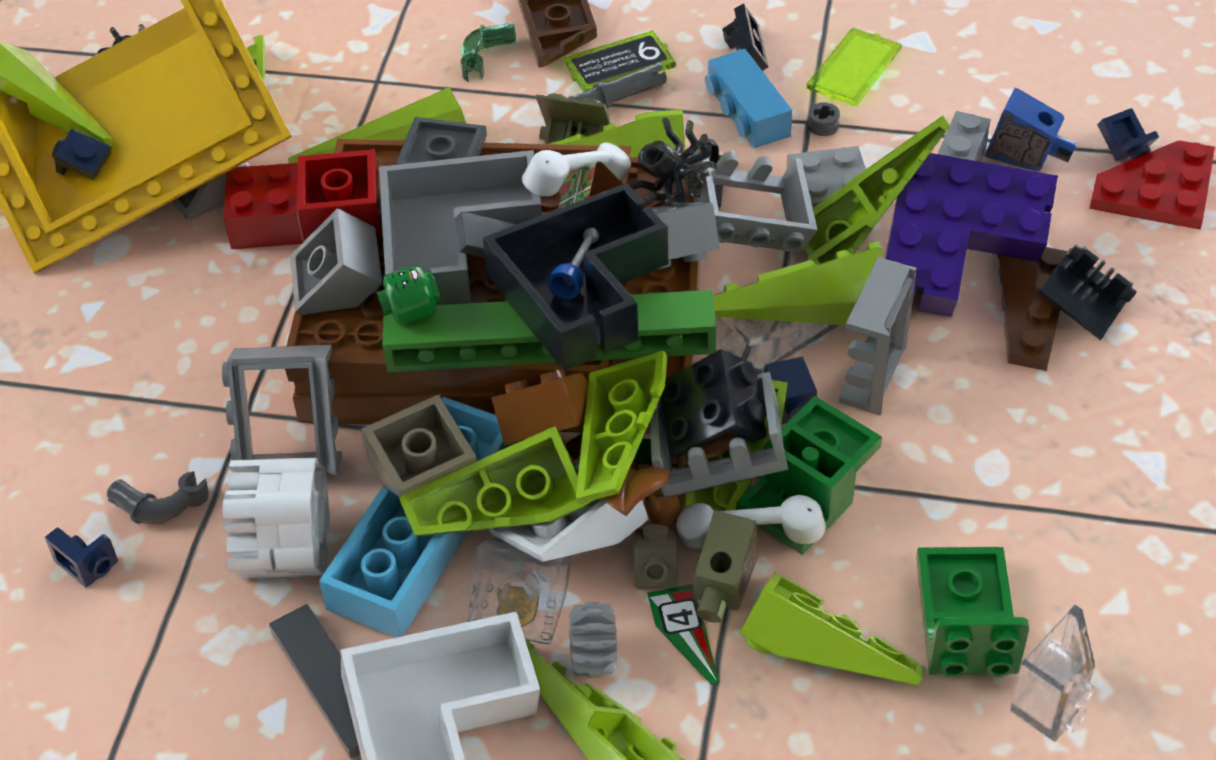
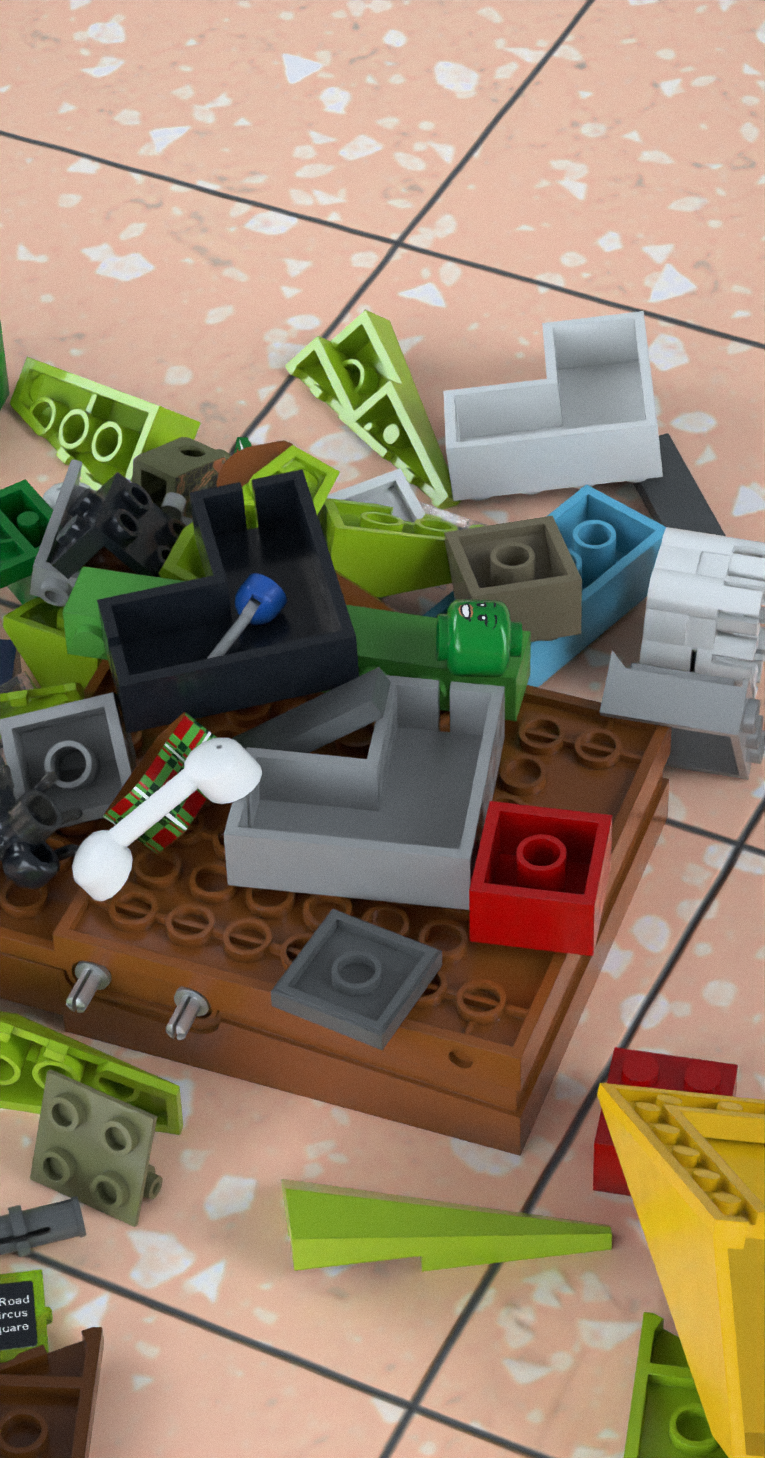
camera: 165 degrees left, 5 degrees down
light grey slope [290,208,382,315] -> none
clear green piece [461,22,517,82] -> none
light grey gear [569,602,617,678] -> none

